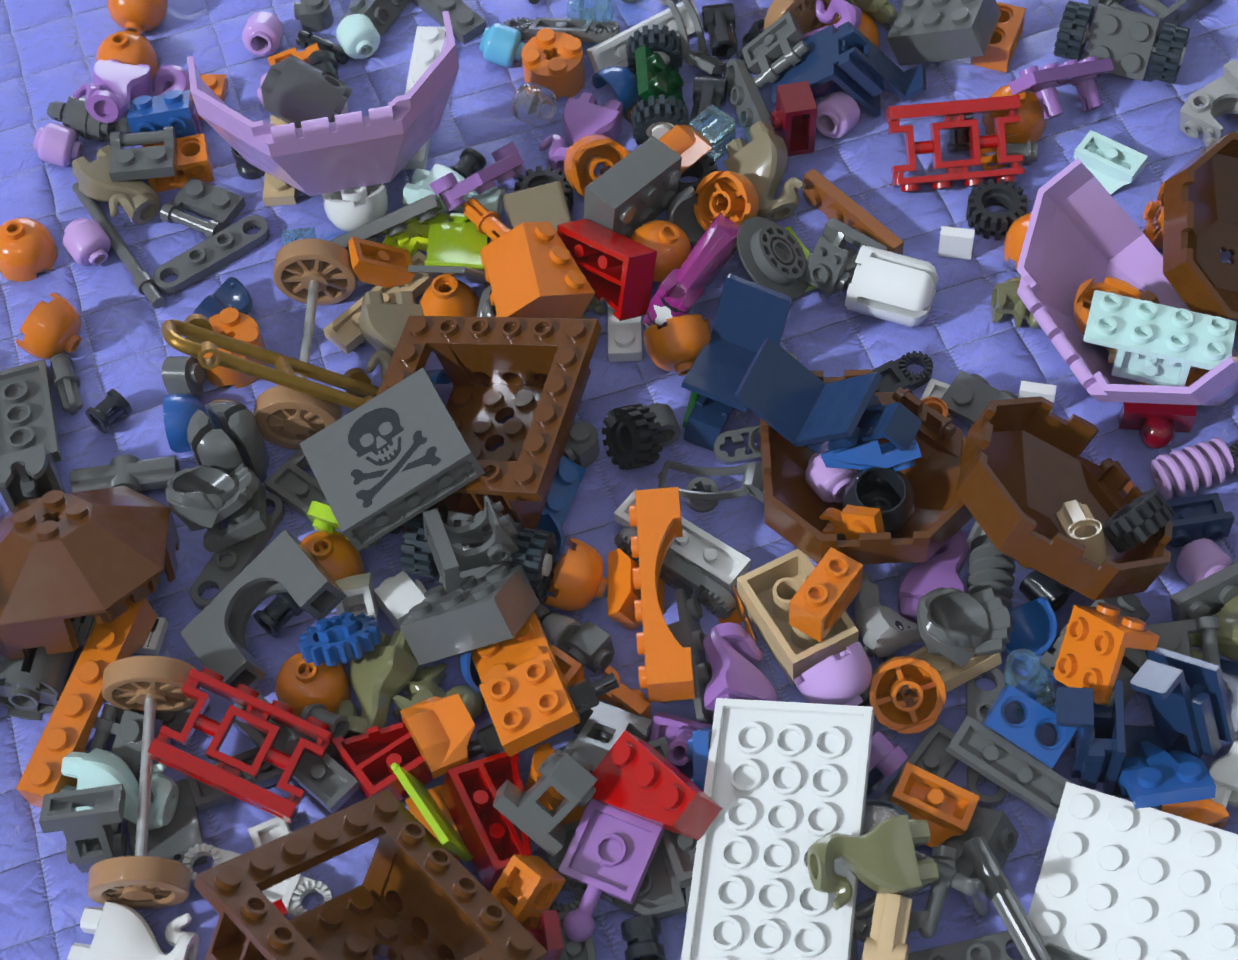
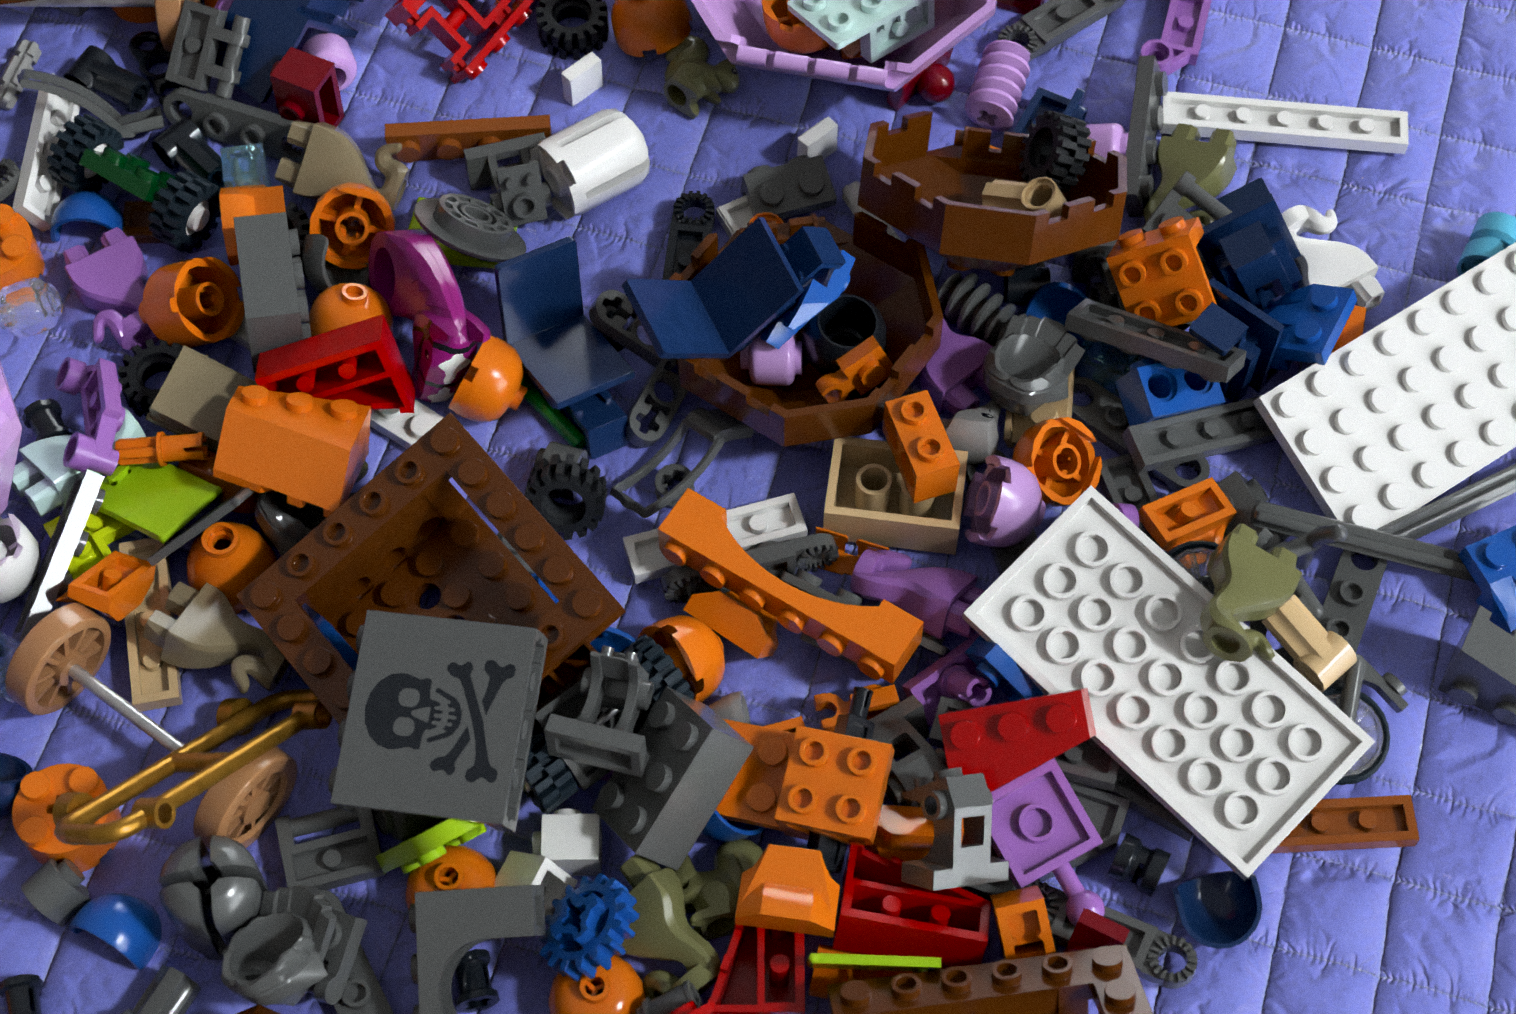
camera: 60 degrees left, 5 degrees up
dark grey plate [565,621,615,674] -> none
none -> dark grey plate [1064,298,1247,383]

